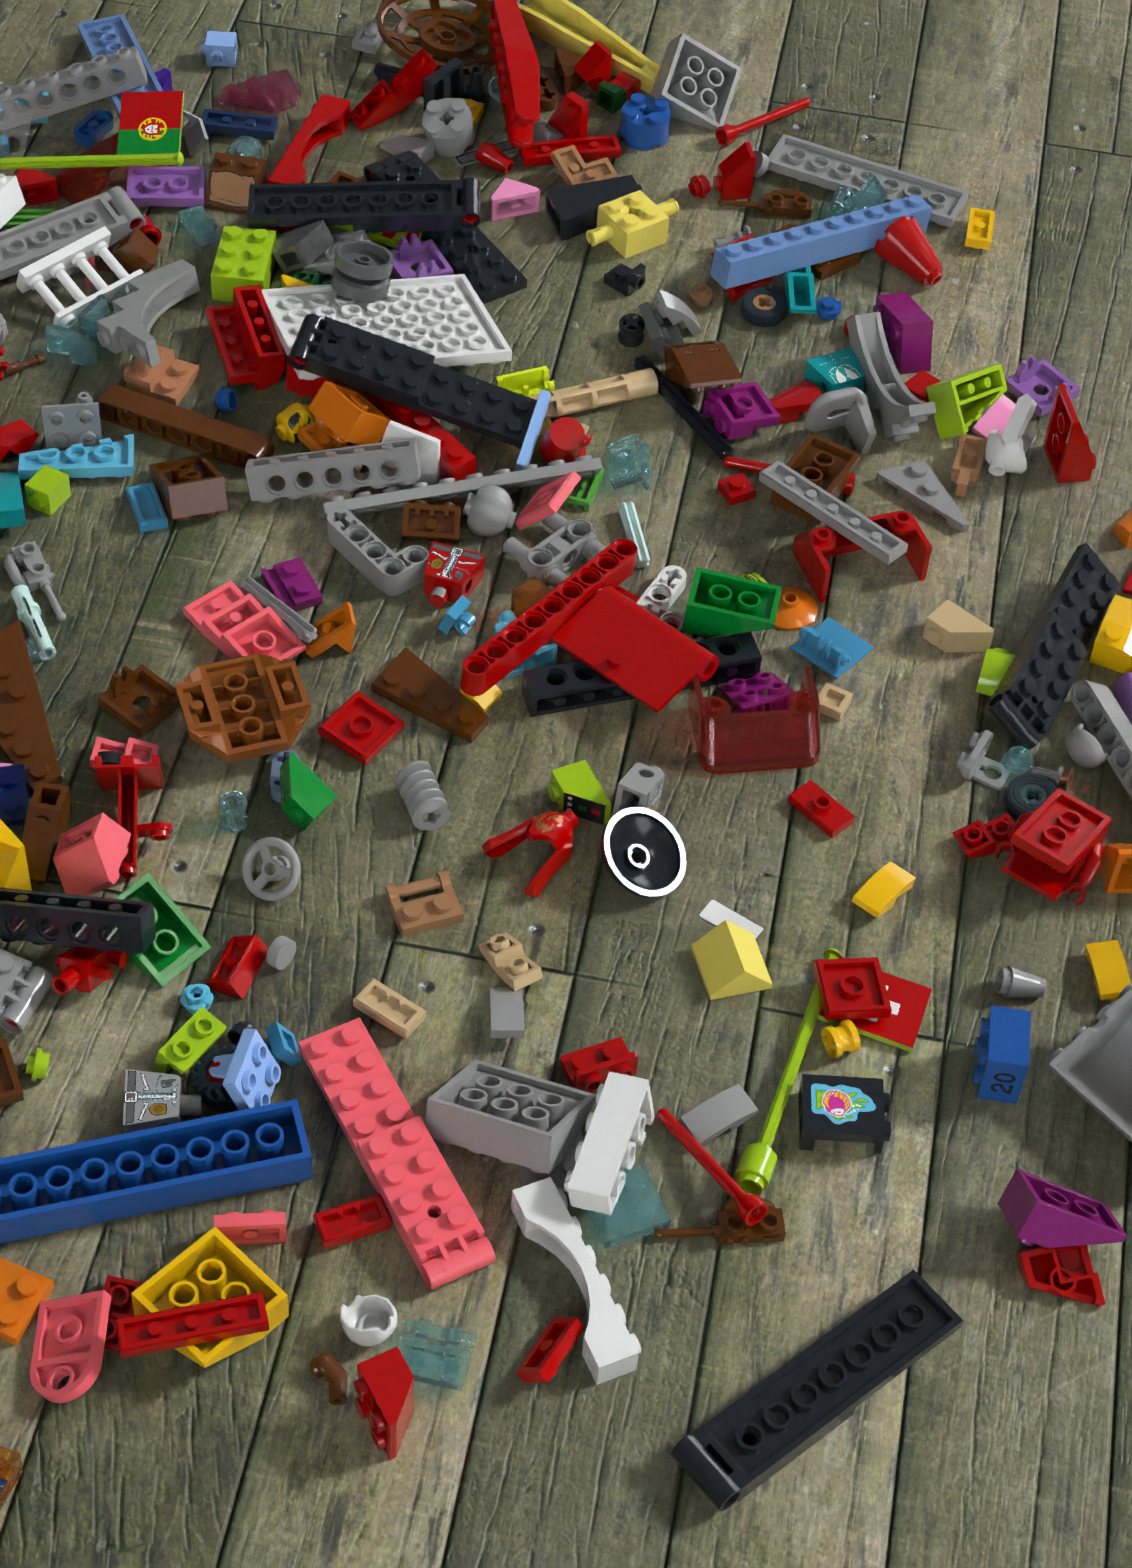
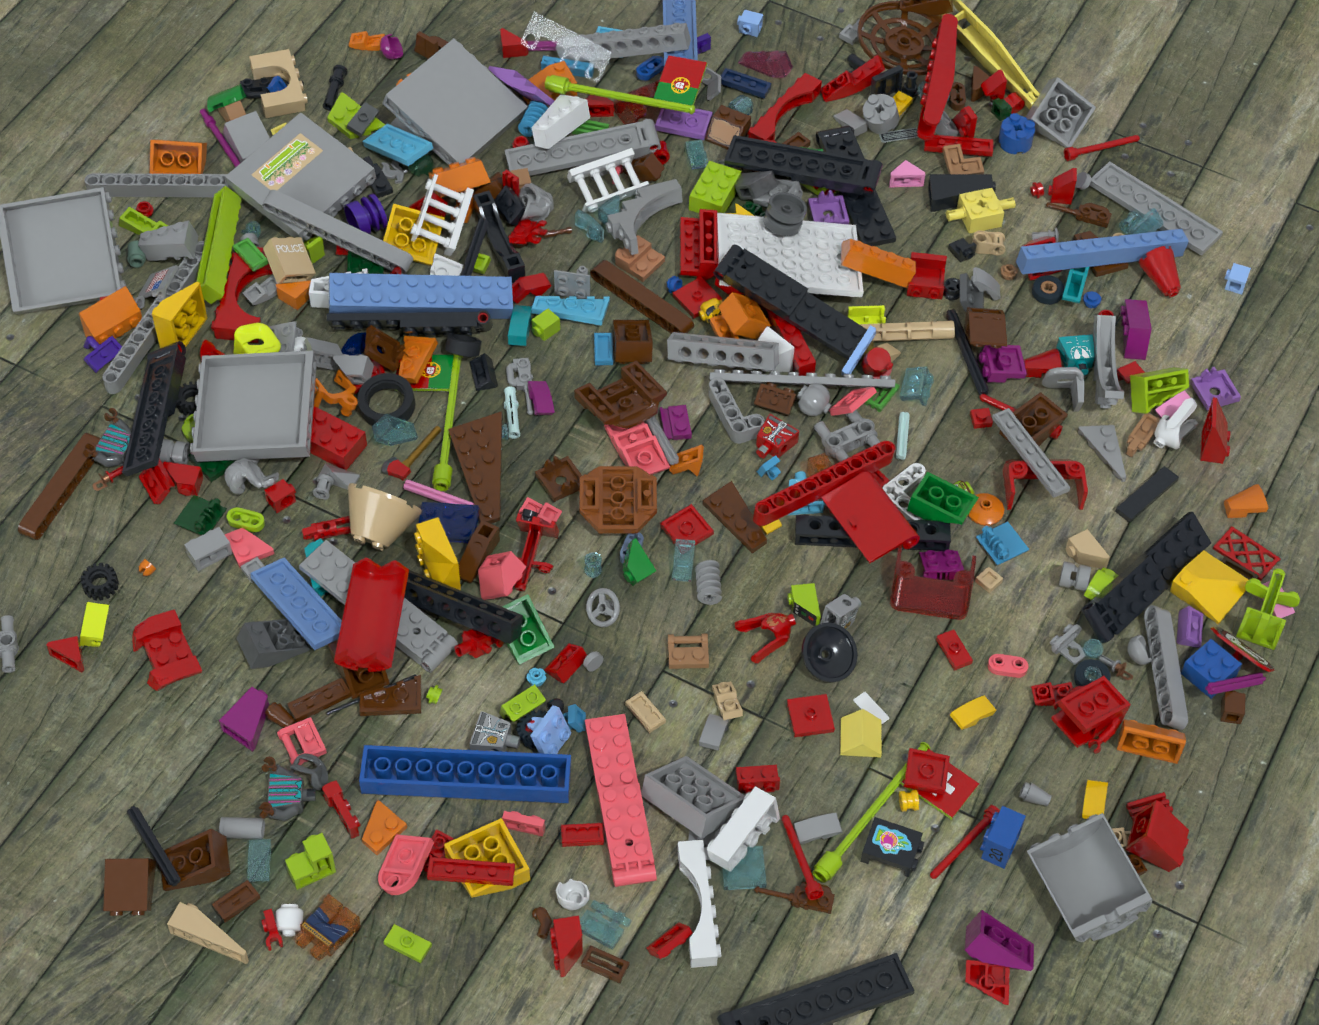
camera: 20 degrees right, 5 degrees up
red cone [475,141,514,175] -> none
yellow plate [965,207,996,250] -> none
none -> lime plate [383,924,432,963]
none -> magenta slope [527,381,555,415]
none -> reddish brown slope [574,361,667,429]
none -> reddish brown tile [581,945,630,983]
none -> red plate [672,277,723,319]
none -> clear light blue slope [672,539,695,582]
none -> red plate [787,694,835,738]
none -> orange slope [841,239,916,288]
none -> red panel [907,252,947,300]
none -> red piece [930,805,1000,879]
none -> tan piece [972,230,1005,256]
none -> coral plate [988,654,1028,678]
none -> light grey wheel [1059,561,1091,591]
none -> black tile [1115,466,1179,523]
none -> light blue brick [1224,263,1251,295]

